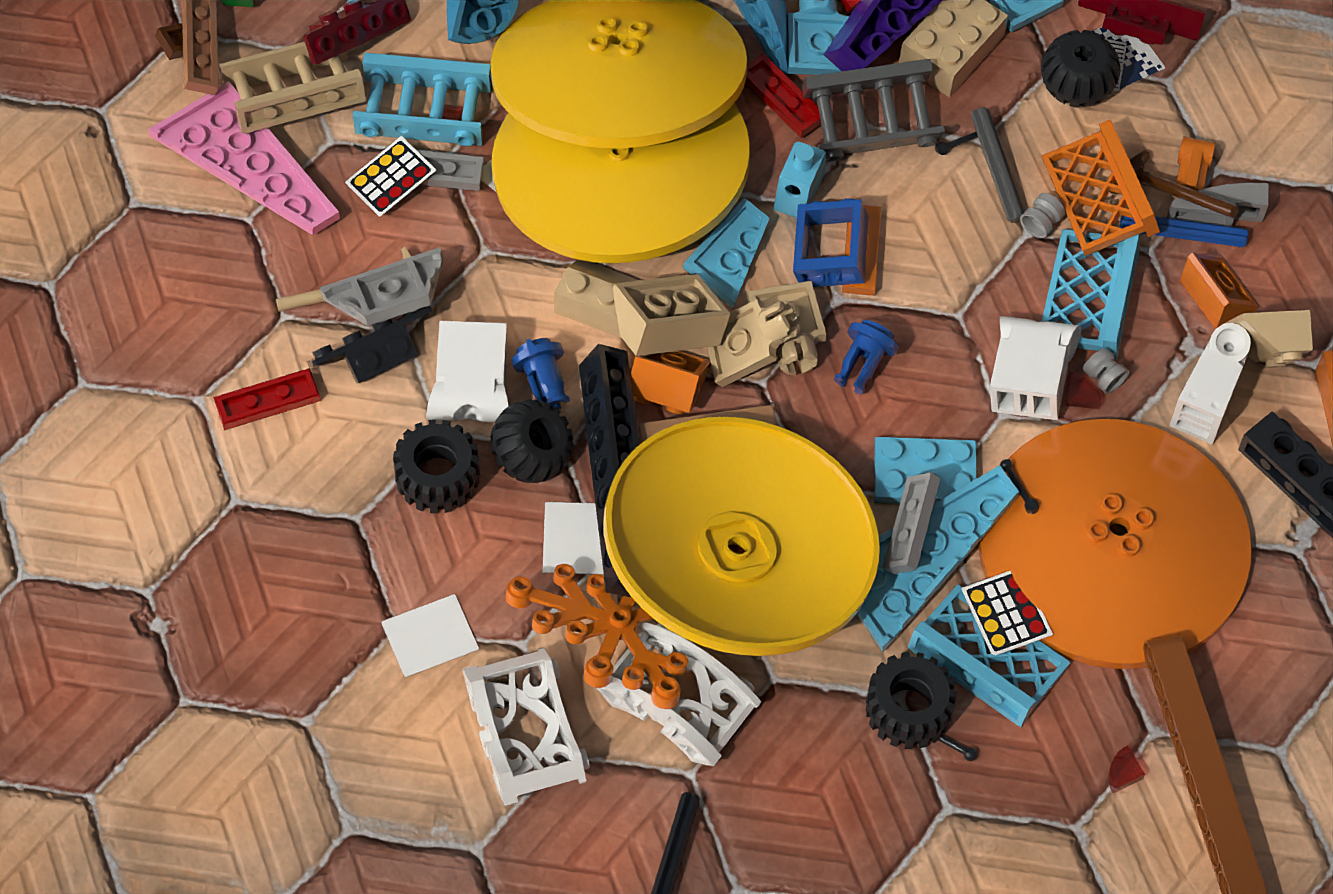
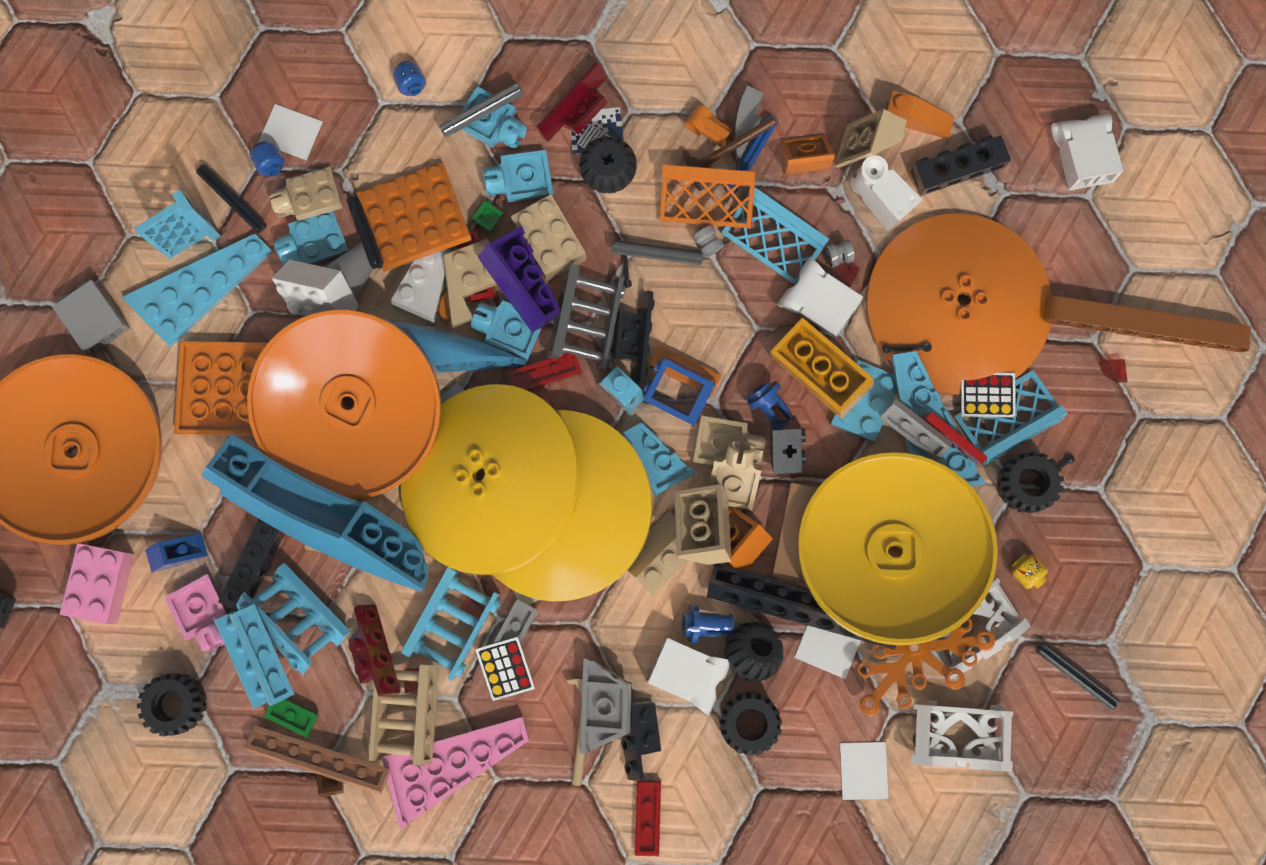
camera: 65 degrees left, 20 degrees up
none -> black bracket [612,291,655,384]
none -> light orange brick [770,318,874,419]
none -> brick [770,420,806,474]
none -> red tile [922,412,987,465]
none -> yellow head [1012,553,1048,589]

